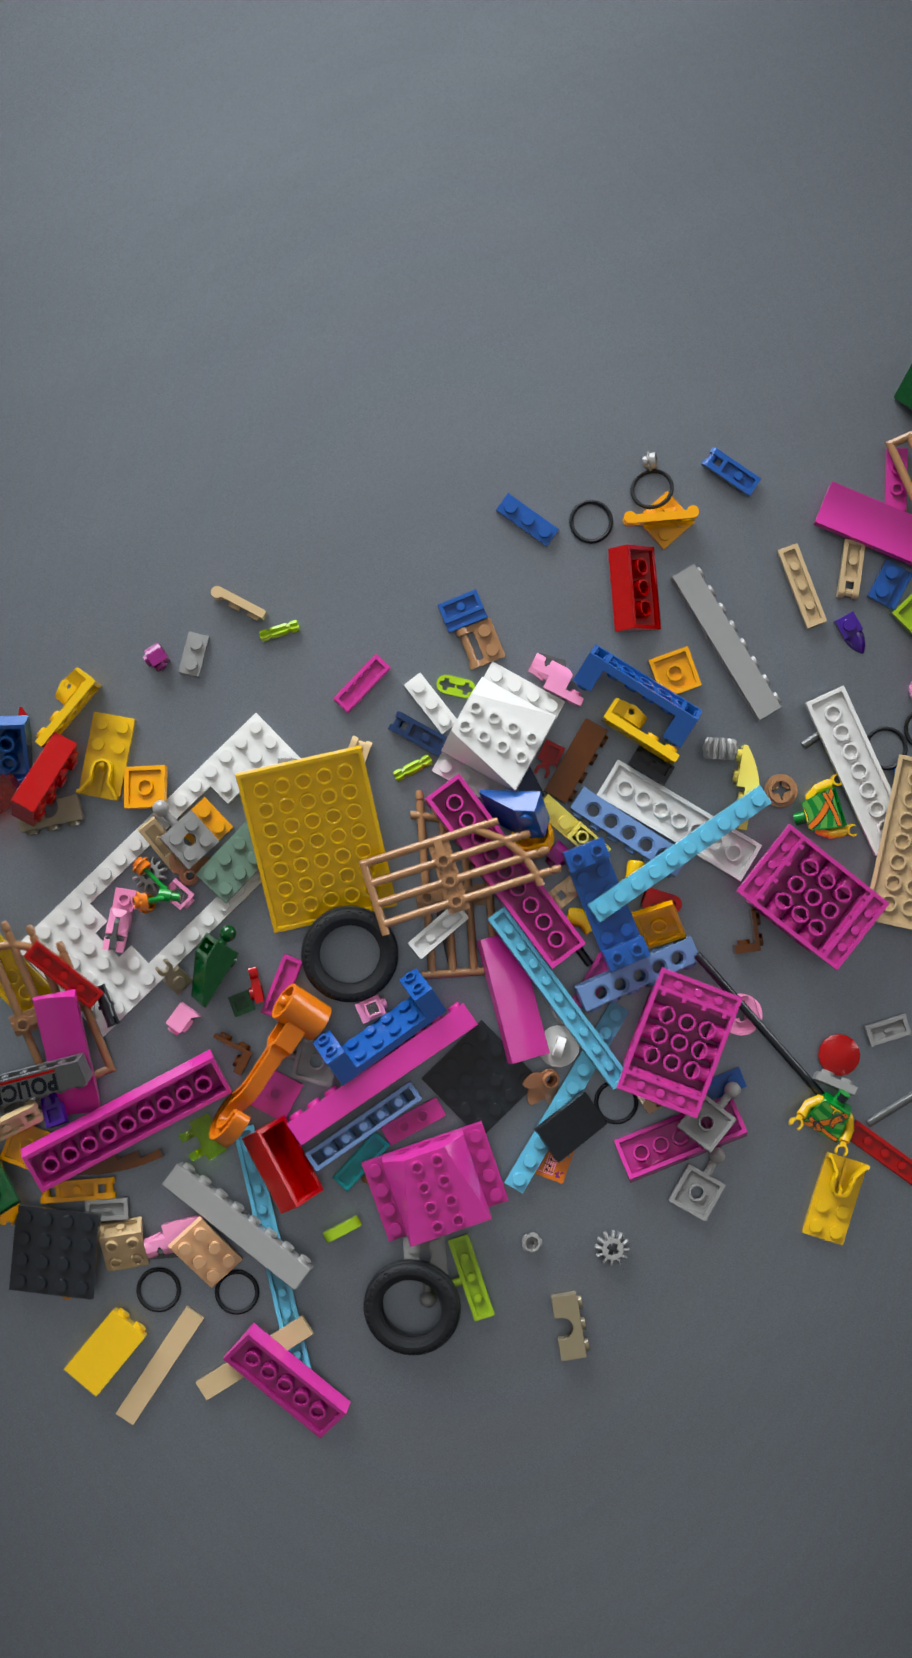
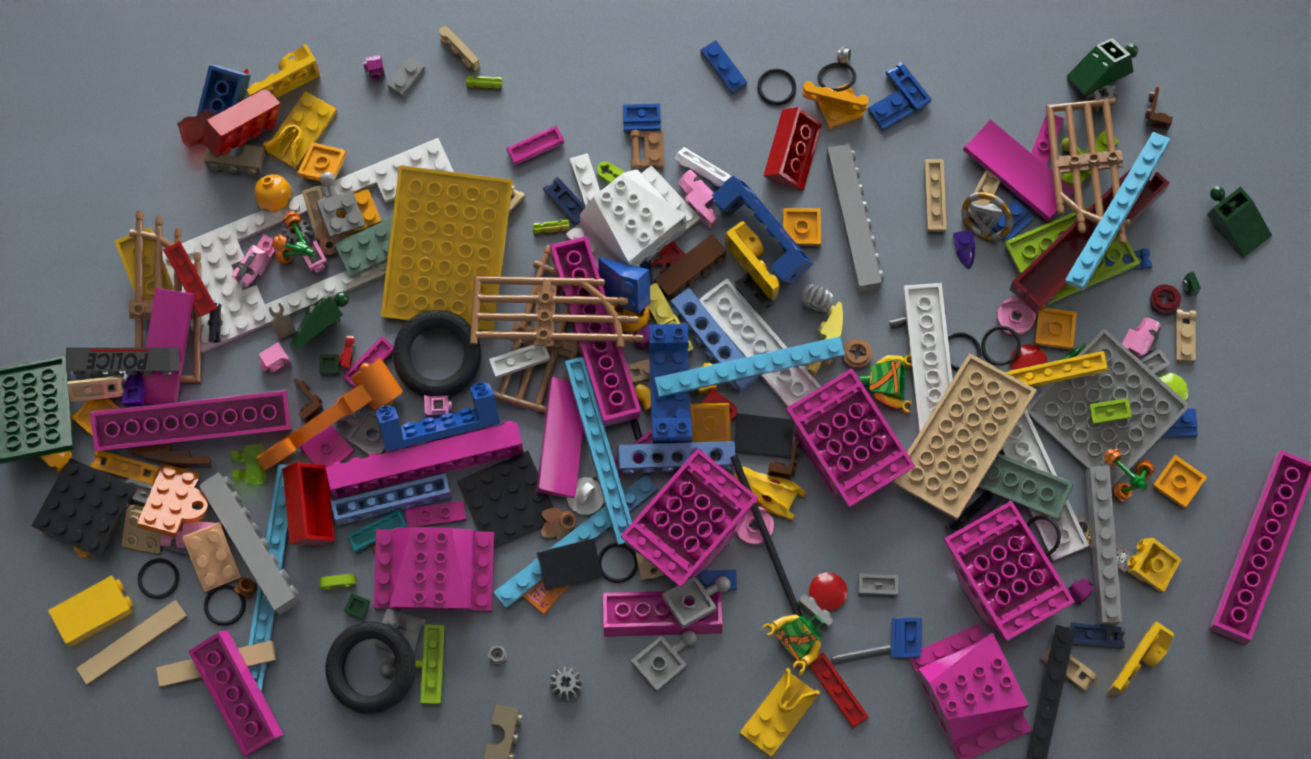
camera: 20 degrees right, 15 degrees down
none -> plate [137,463,208,538]
none -> dark orange plate [234,577,257,599]
none -> light orange cylinder [254,174,293,212]
none -> dark green plate [344,593,370,620]
none -> white plate [675,147,731,187]
none -> black tile [734,413,794,458]
none -> yellow animal [734,467,806,522]
none -> blue plate [868,90,914,131]
none -> piece [961,192,1013,241]

